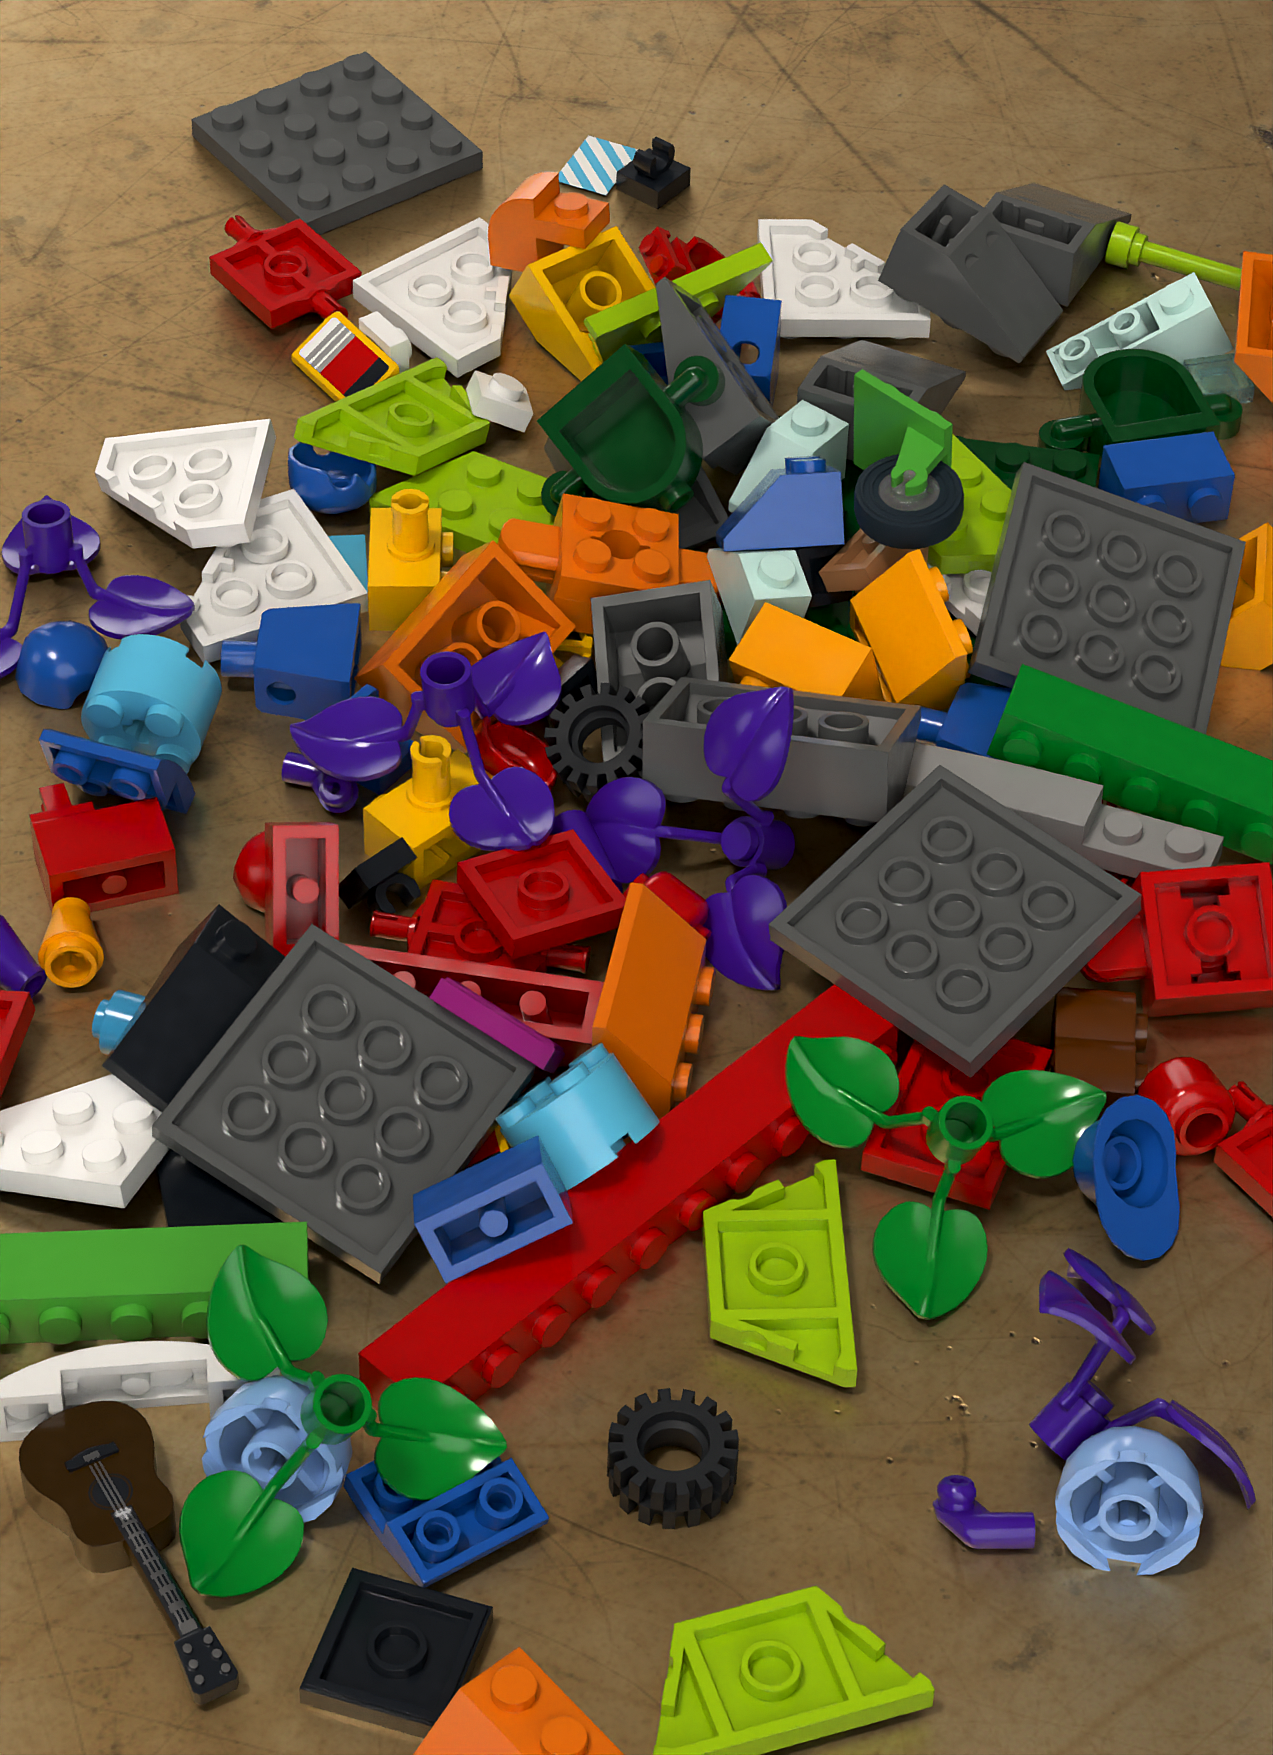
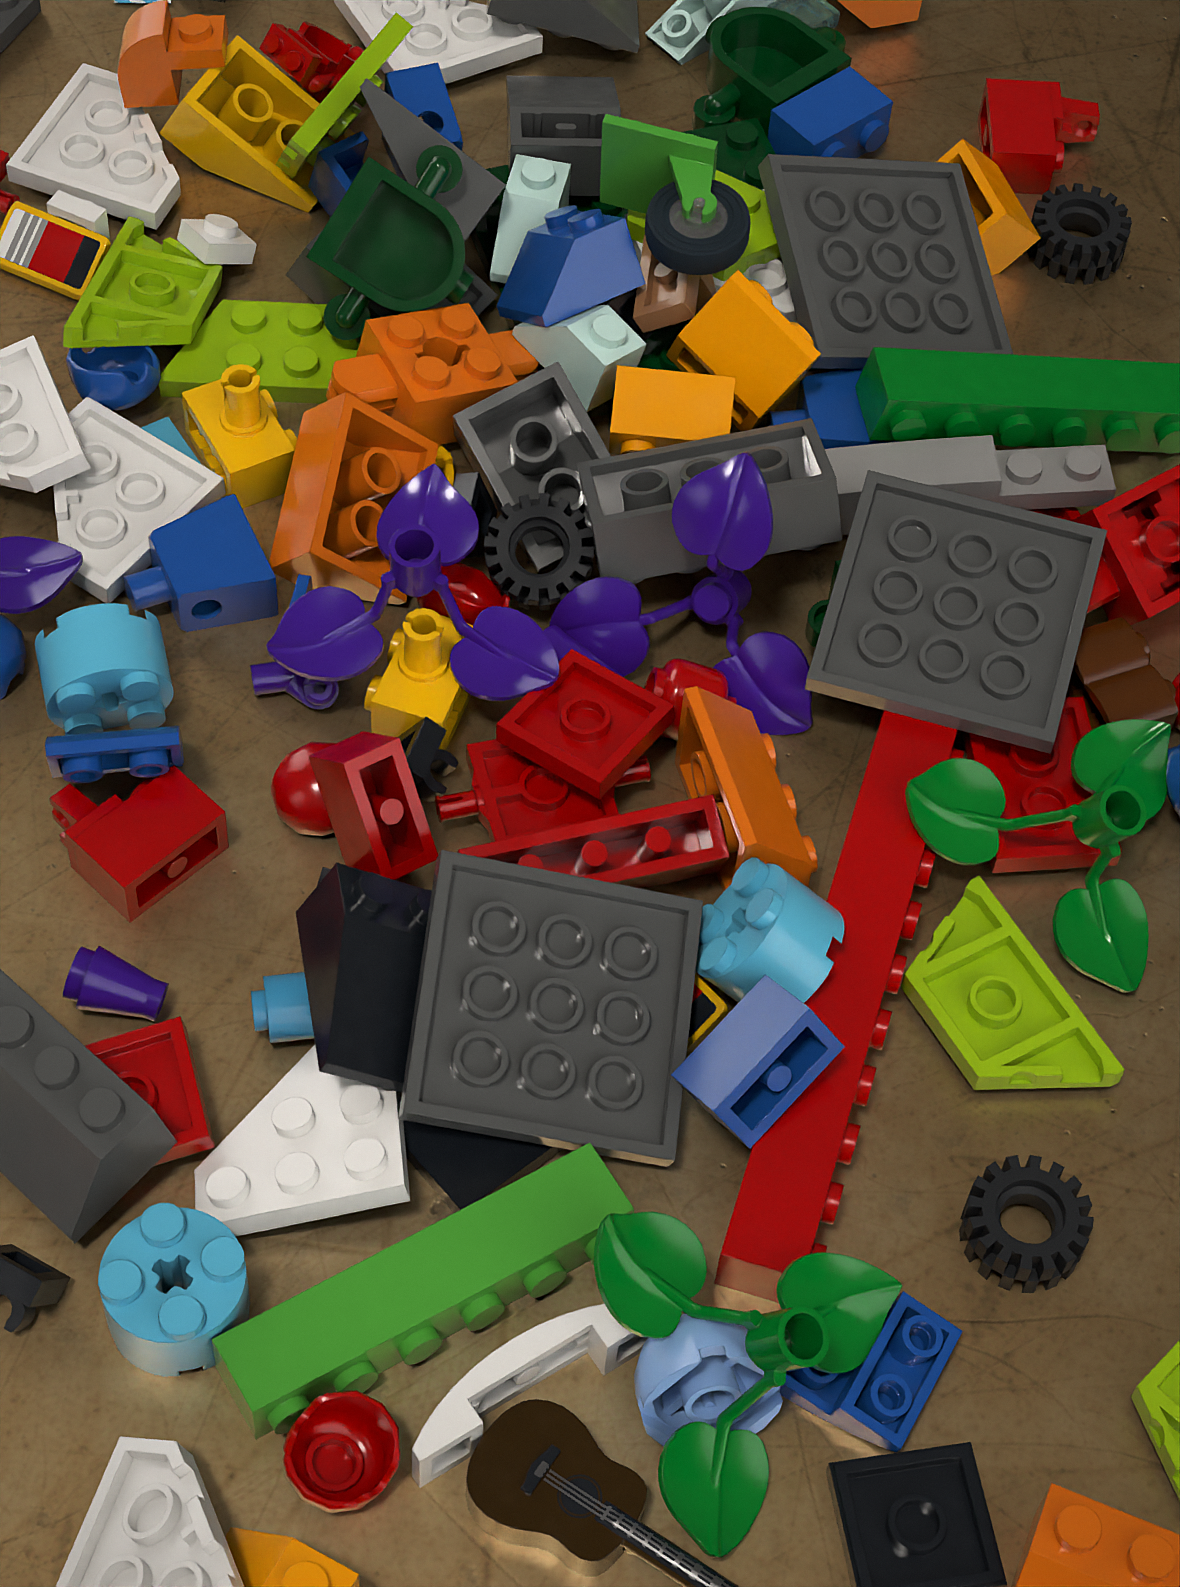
camera: 30 degrees left, 10 degrees up
light orange cone [38,897,104,988] -> none
magenta tile [429,977,566,1074] -> none

